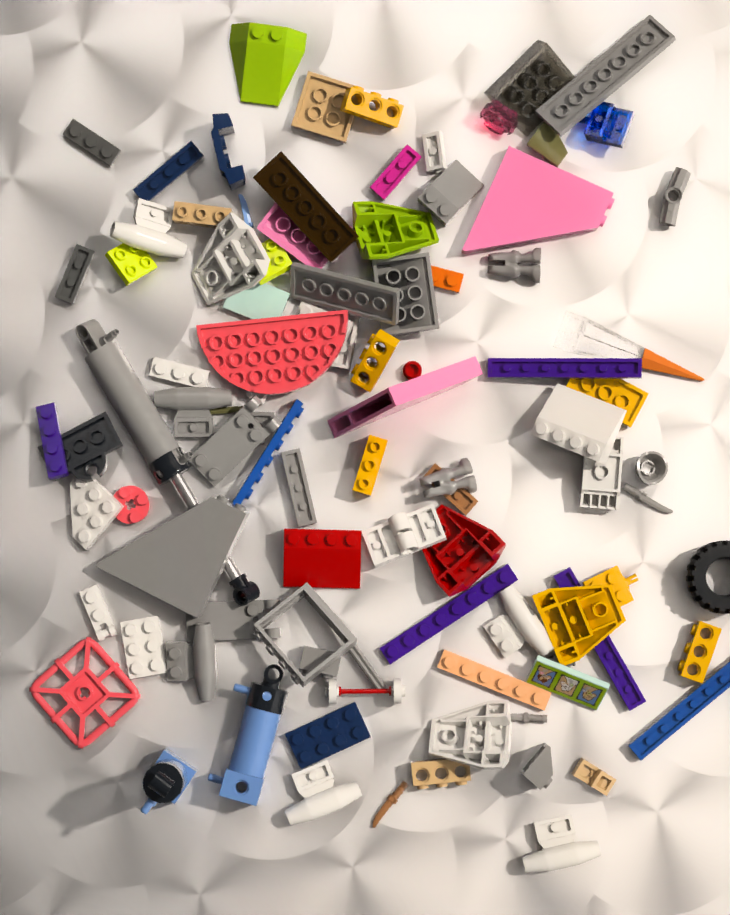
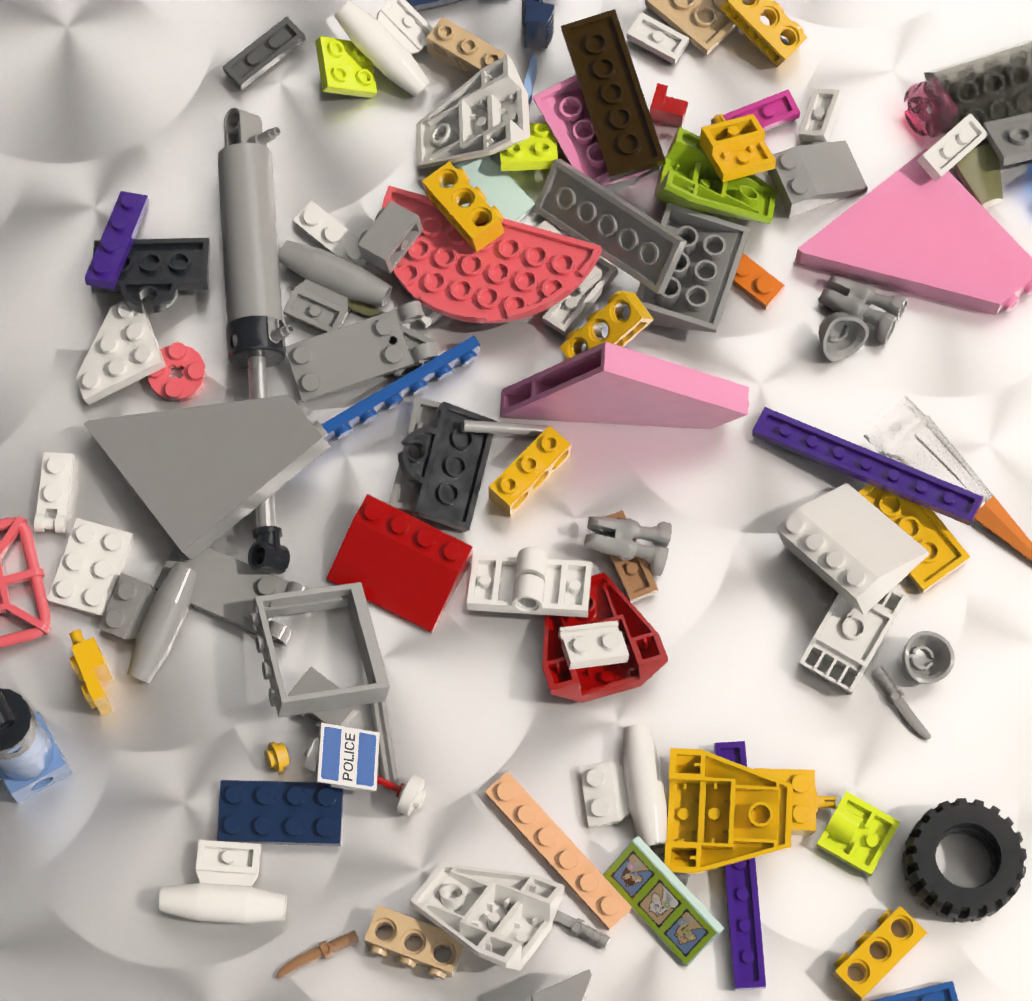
camera: 30 degrees right, 15 degrees down
medium blue piece [208,664,289,806] -> none
dark purple plate [380,564,518,664] -> none
none -> yellow plate [69,629,113,715]
none -> yellow plate [264,742,289,772]
none -> piece [317,723,380,791]
none -> light grey brick [357,201,423,274]
none -> black plate [398,402,497,532]
none -> yellow brick [422,161,504,253]
none -> light grey bar [461,420,548,437]
none -> white plate [558,620,629,670]
none -> white plate [627,12,689,65]
none -> red panel [650,83,688,128]
none -> yellow plate [699,114,776,183]
none -> neon yellow plate [816,791,900,877]
none -> light grey helmet [818,312,869,361]
none -> white plate [917,113,988,182]

